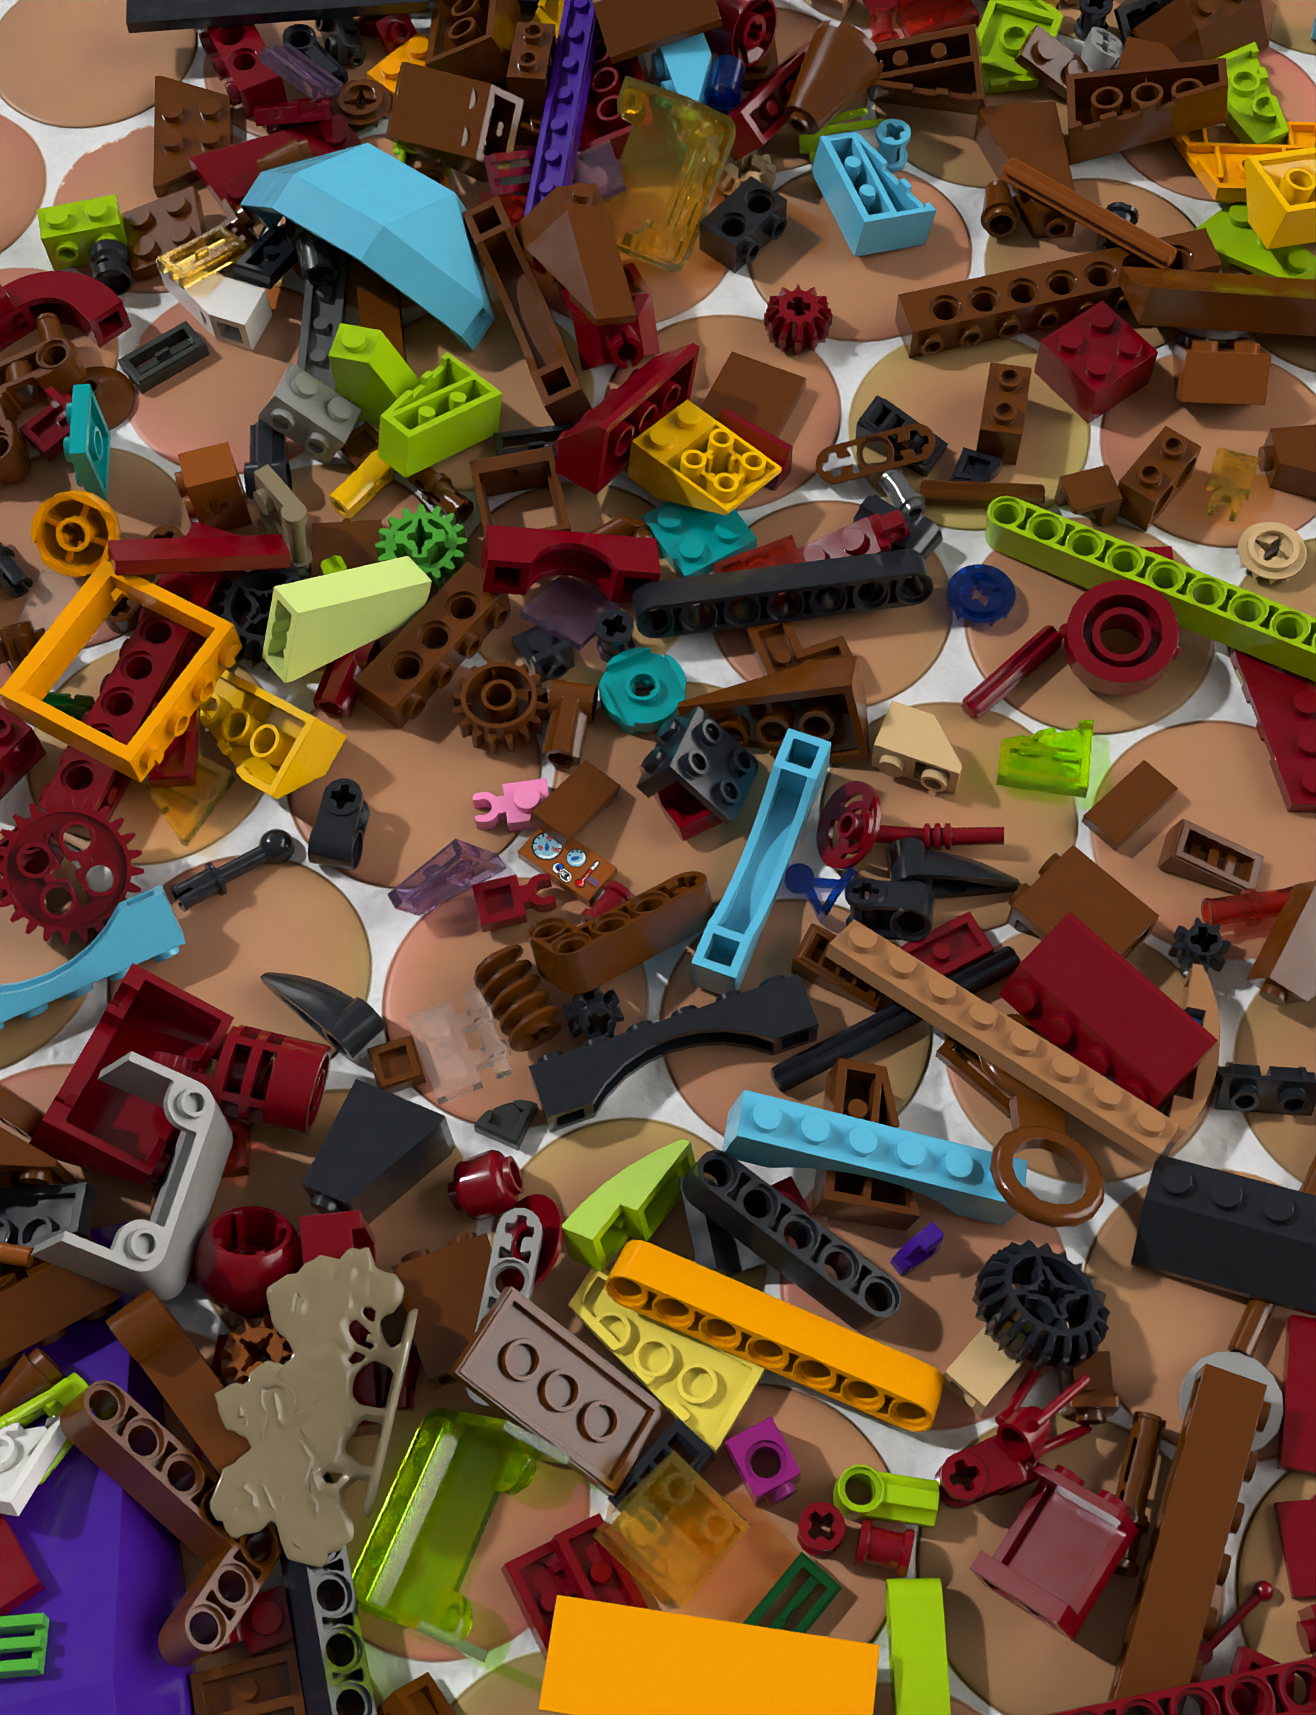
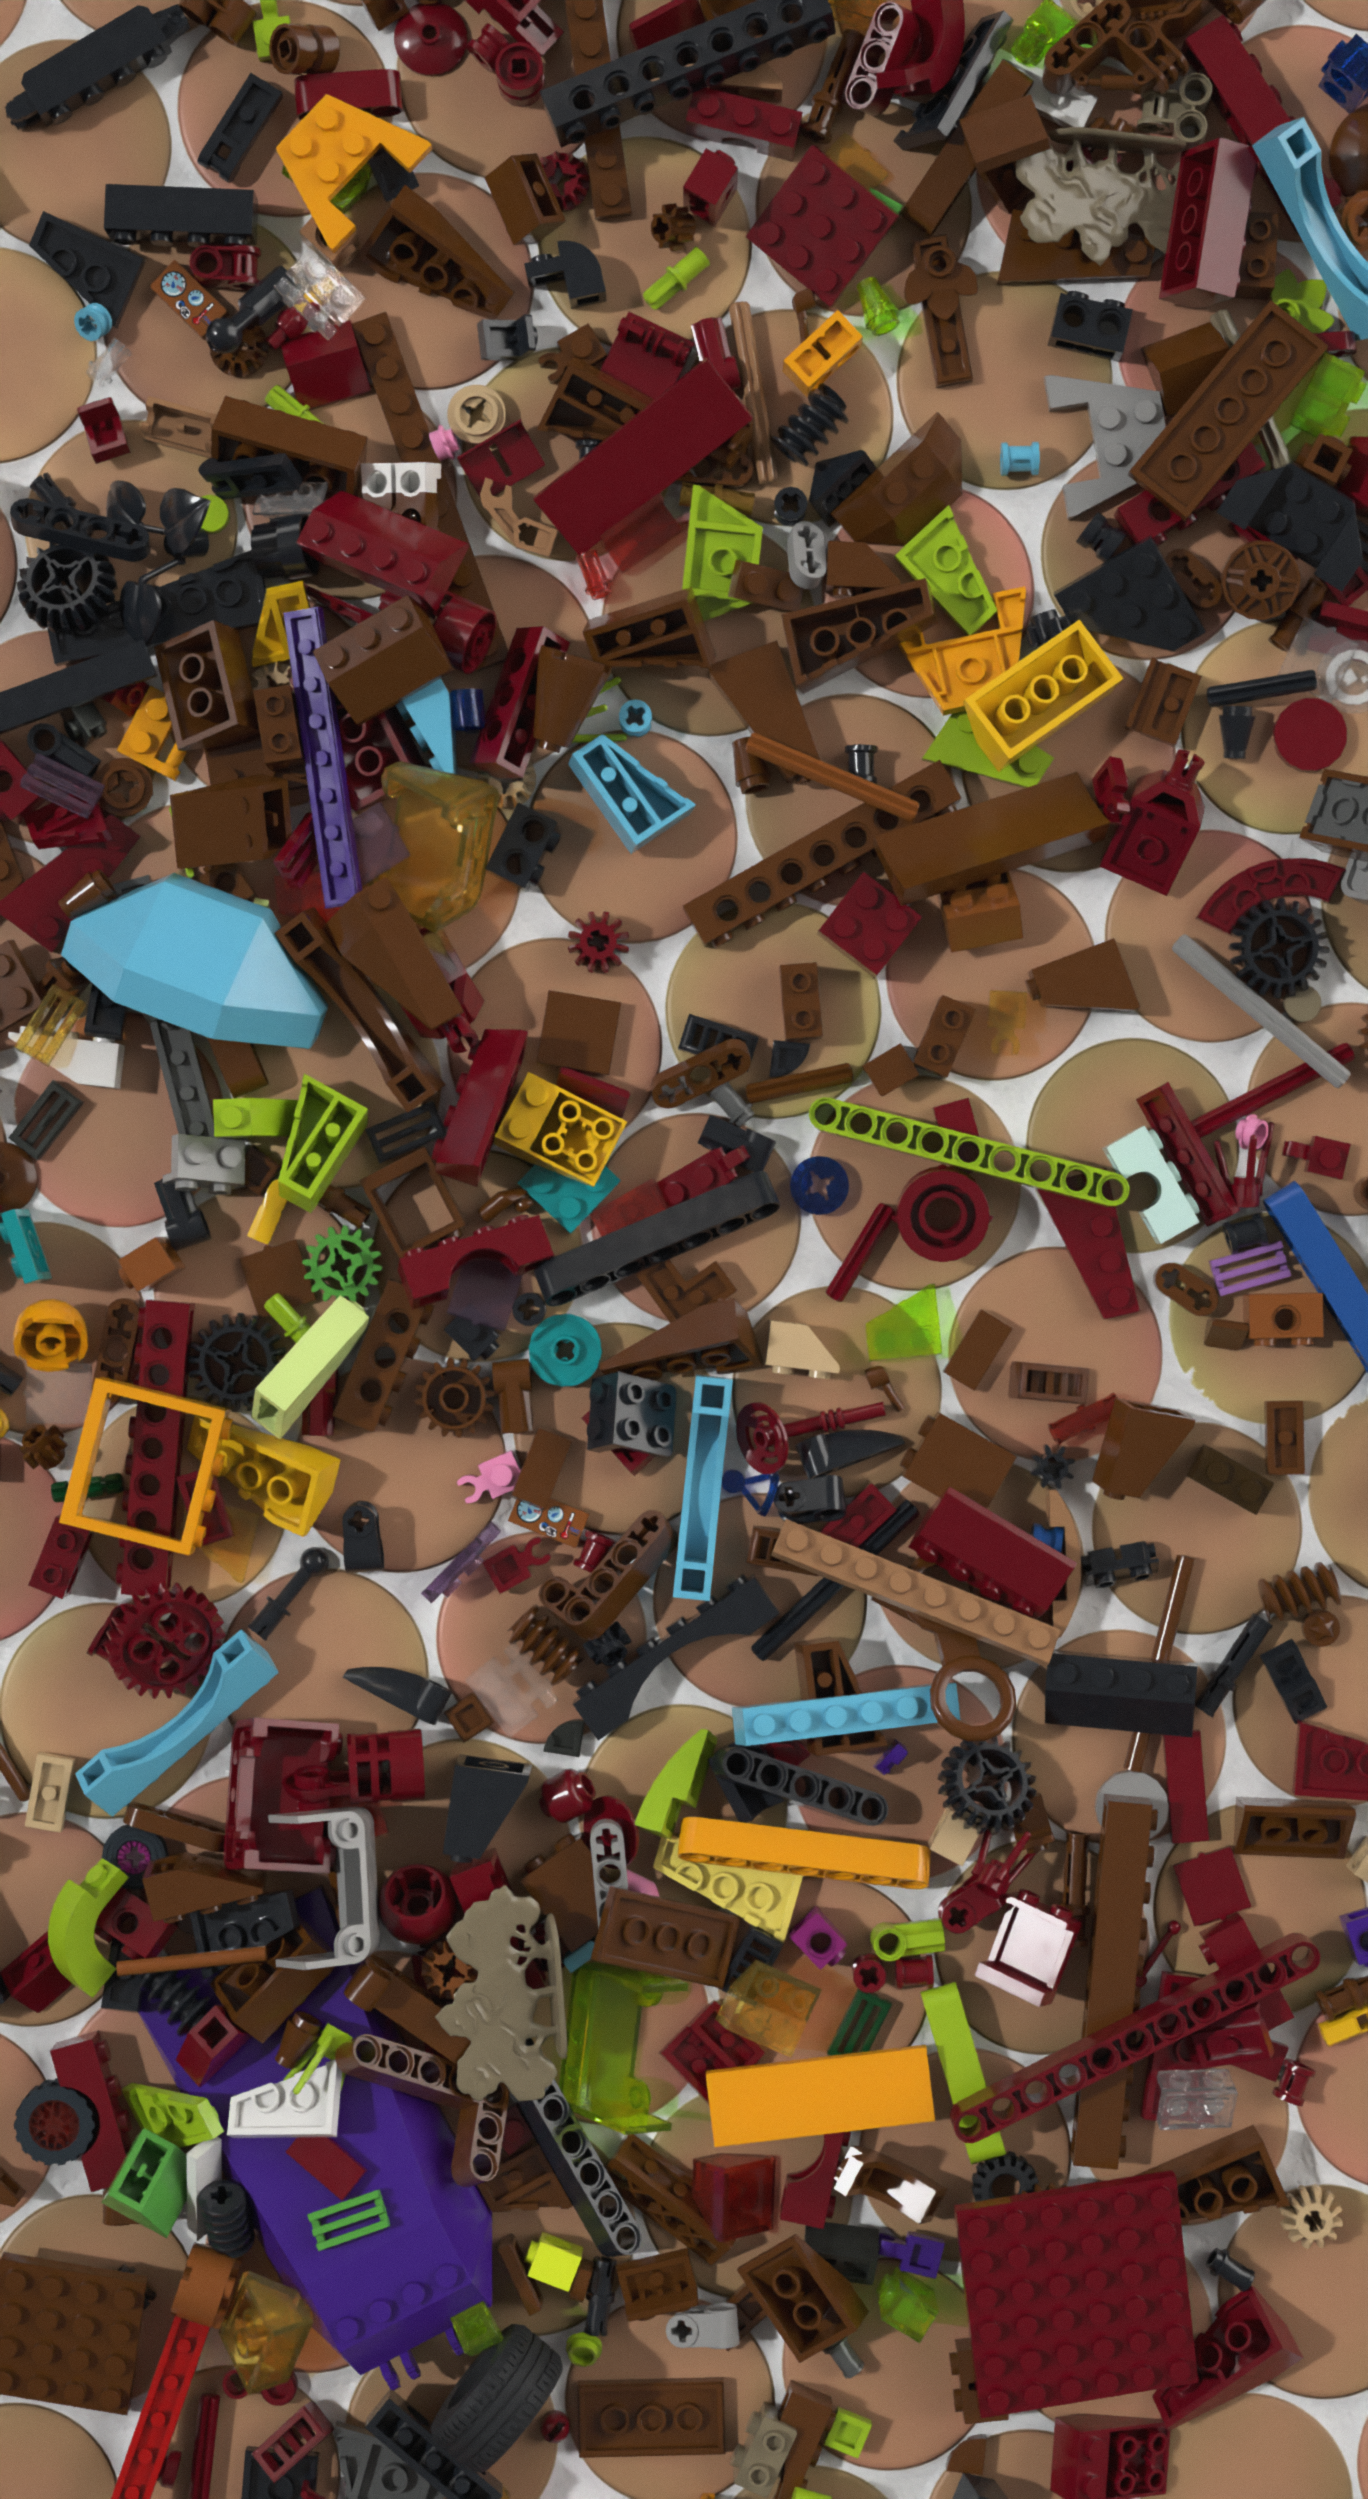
camera: 15 degrees left, 25 degrees up
dark red tile [108,534,291,576] -> none
dark tan plate [253,464,313,572] -> none
tan gear [1236,522,1307,585] -> none
none -> medium azure tile [563,1936,596,1973]
none -> reddish brown hand [865,1366,905,1412]

